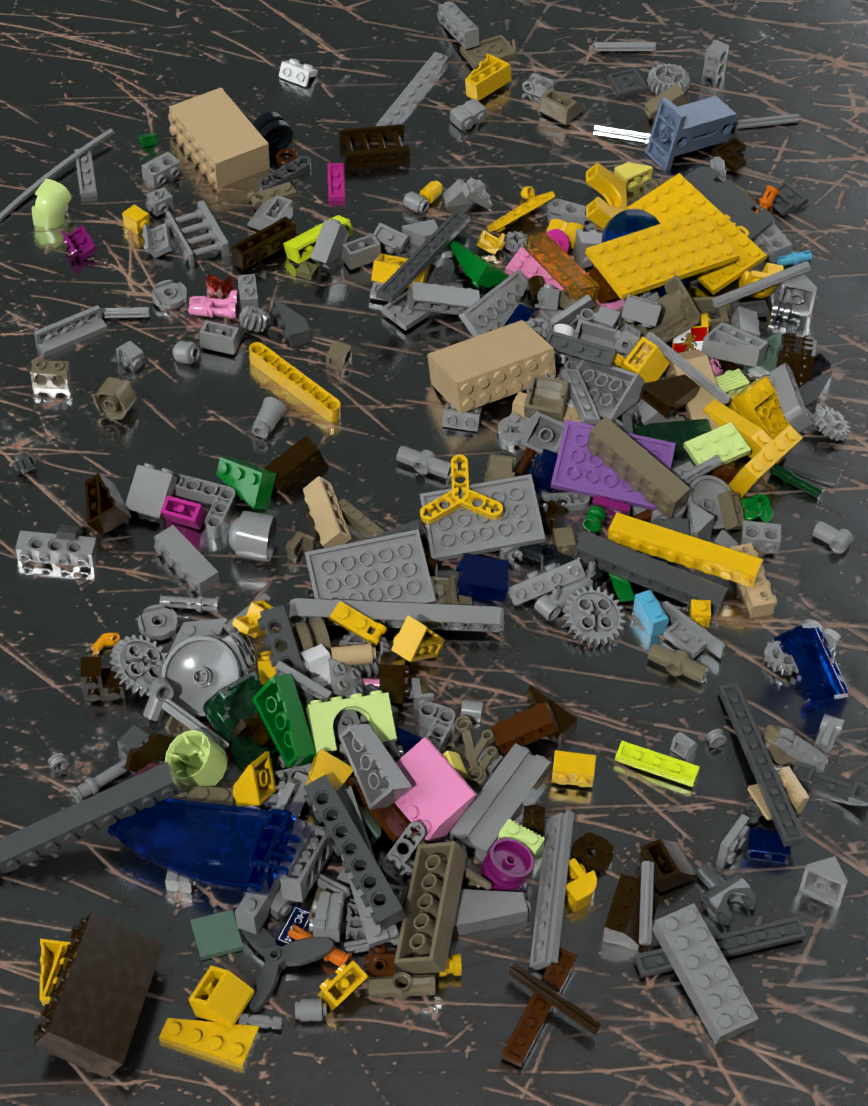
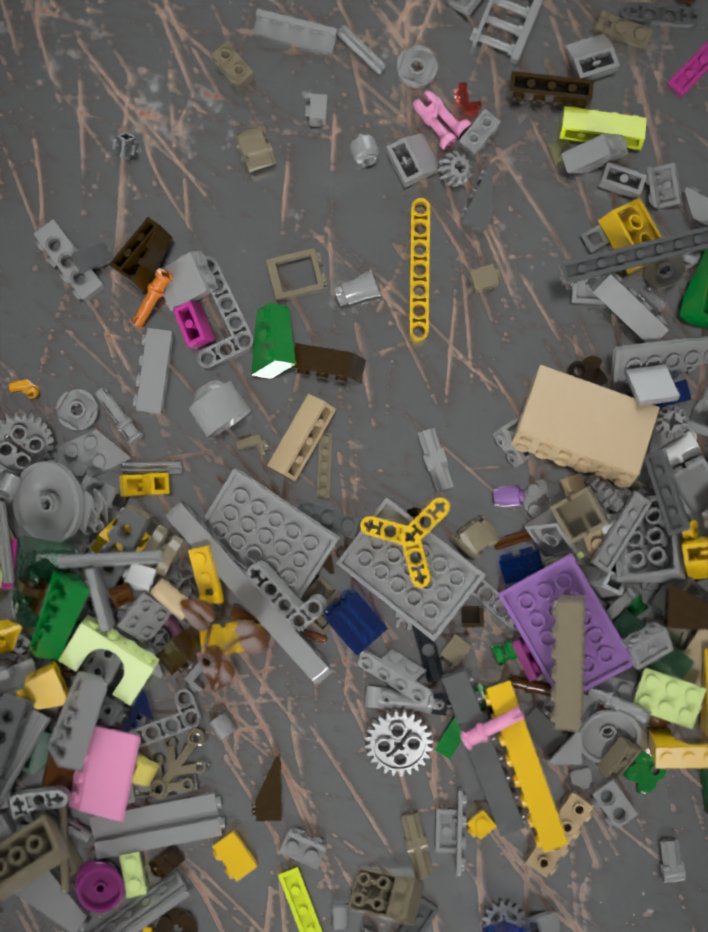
camera: 50 degrees right, 35 degrees up
reddish brown brick [491,702,559,755] -> none
medium azure brick [633,590,669,637] -> none
none -> light grey axle [58,550,163,568]
none -> reddish brown tile [108,582,135,609]
none -> orange pin [131,269,173,328]
none -> reddish brown plant [180,599,270,691]
none -> light grey beam [246,560,327,631]
none -> dark tan window [266,248,327,303]
none -> light grey bracket [279,827,328,869]
none -> dark tan slope [348,867,424,926]
none -> bright pink pin [460,706,524,750]
none -> medium lavender brick [494,485,525,507]
none -> light grey bracket [621,622,673,670]
none -> light grey tile [625,364,680,406]

